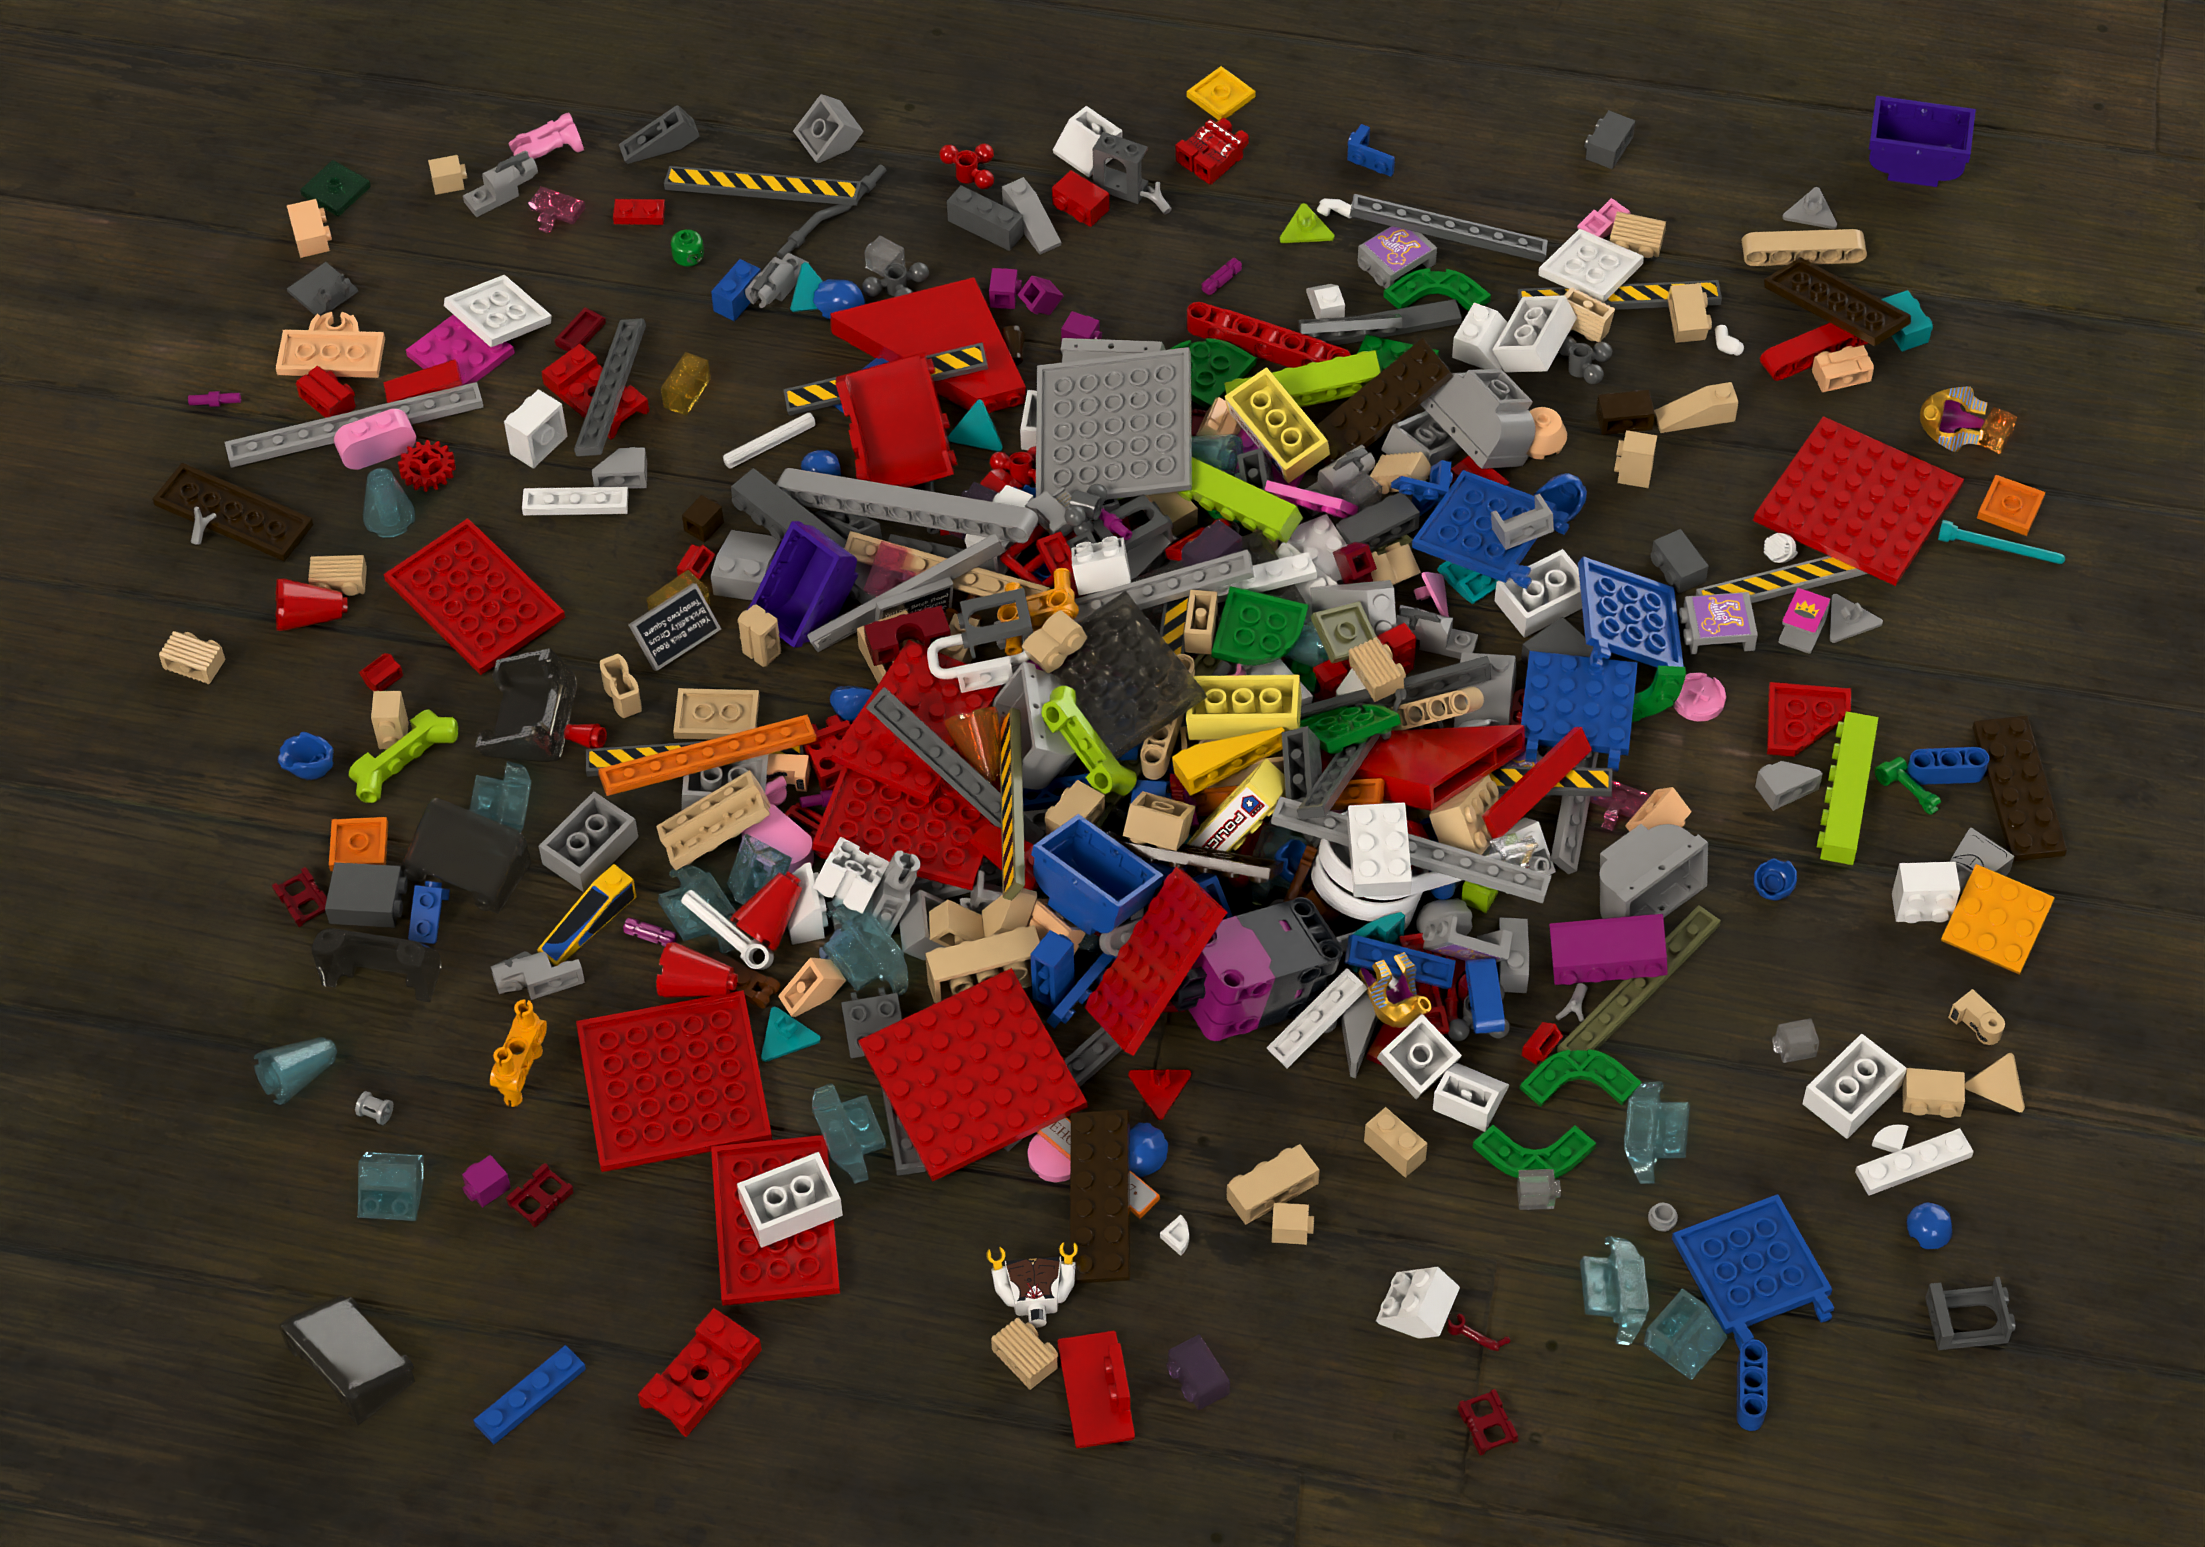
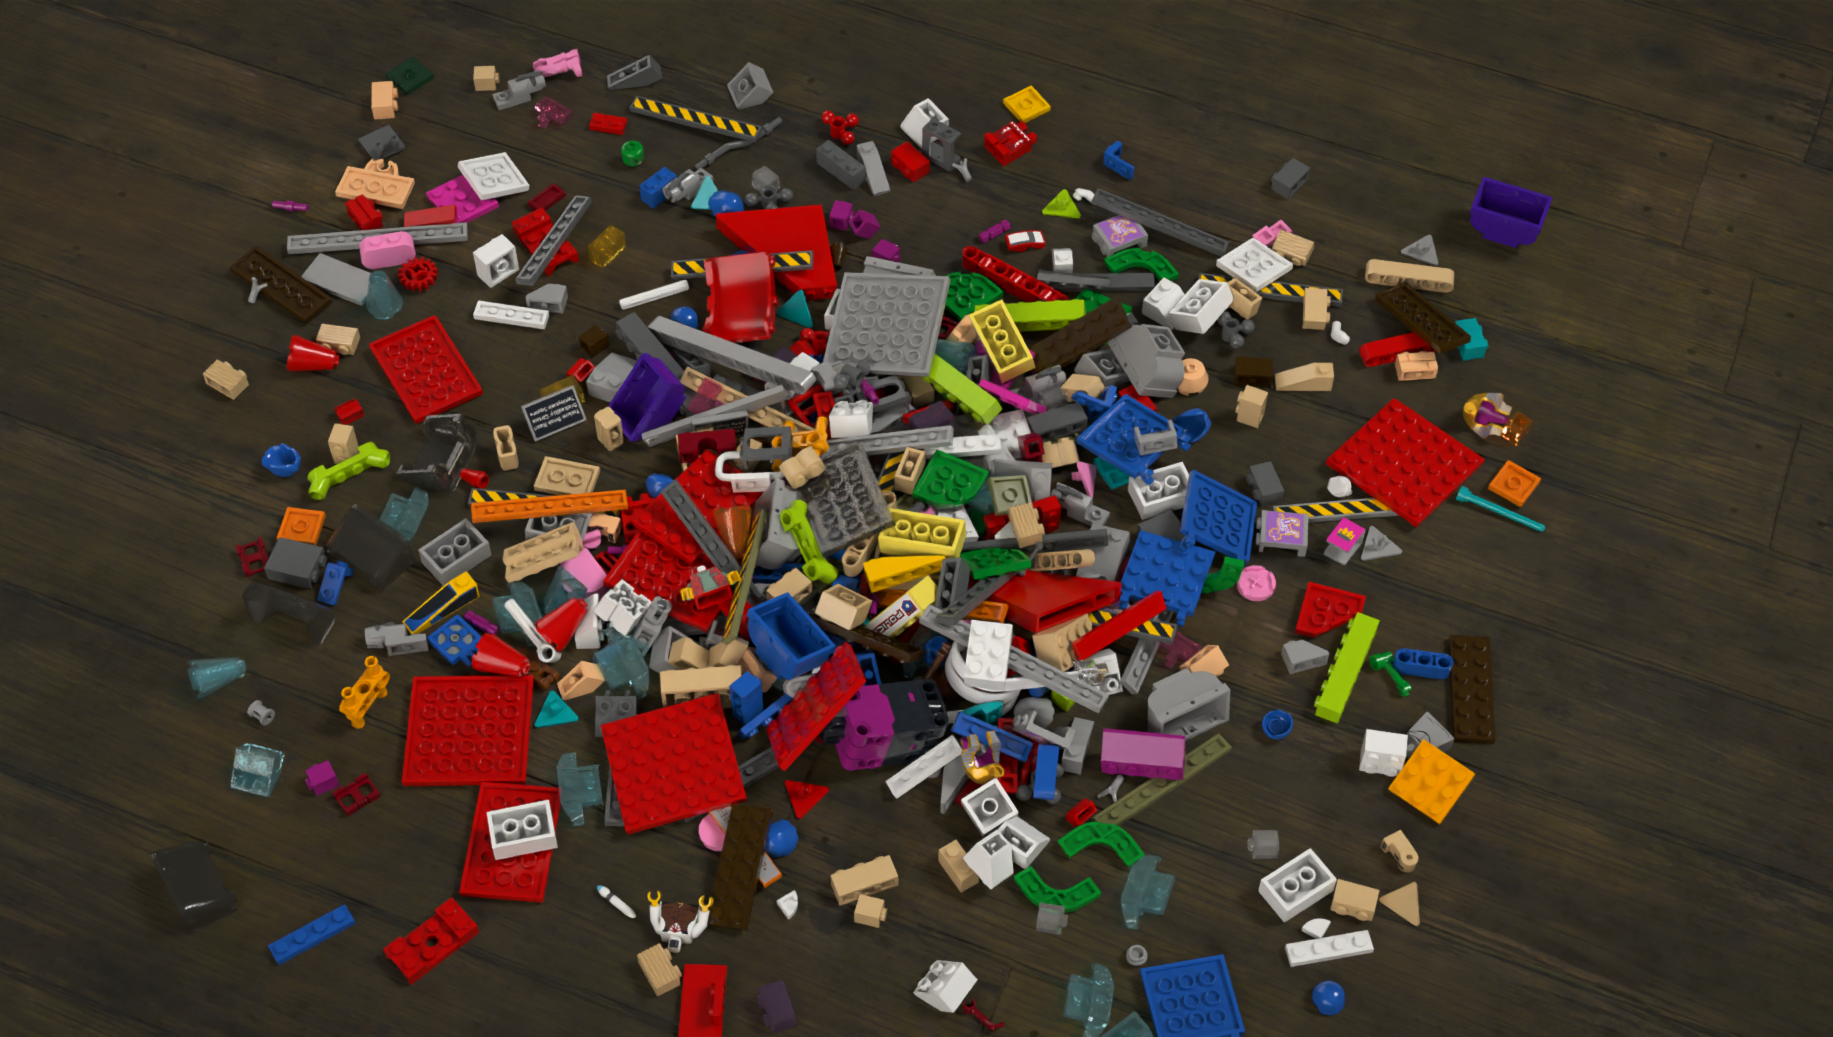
camera: 10 degrees right, 0 degrees up
none -> light grey tile [301,253,382,306]
none -> blue piece [427,614,481,667]
none -> white piece [597,885,636,918]
none -> torso [680,566,741,611]
none -> white slope [963,830,1013,889]
none -> slope [1004,230,1046,252]

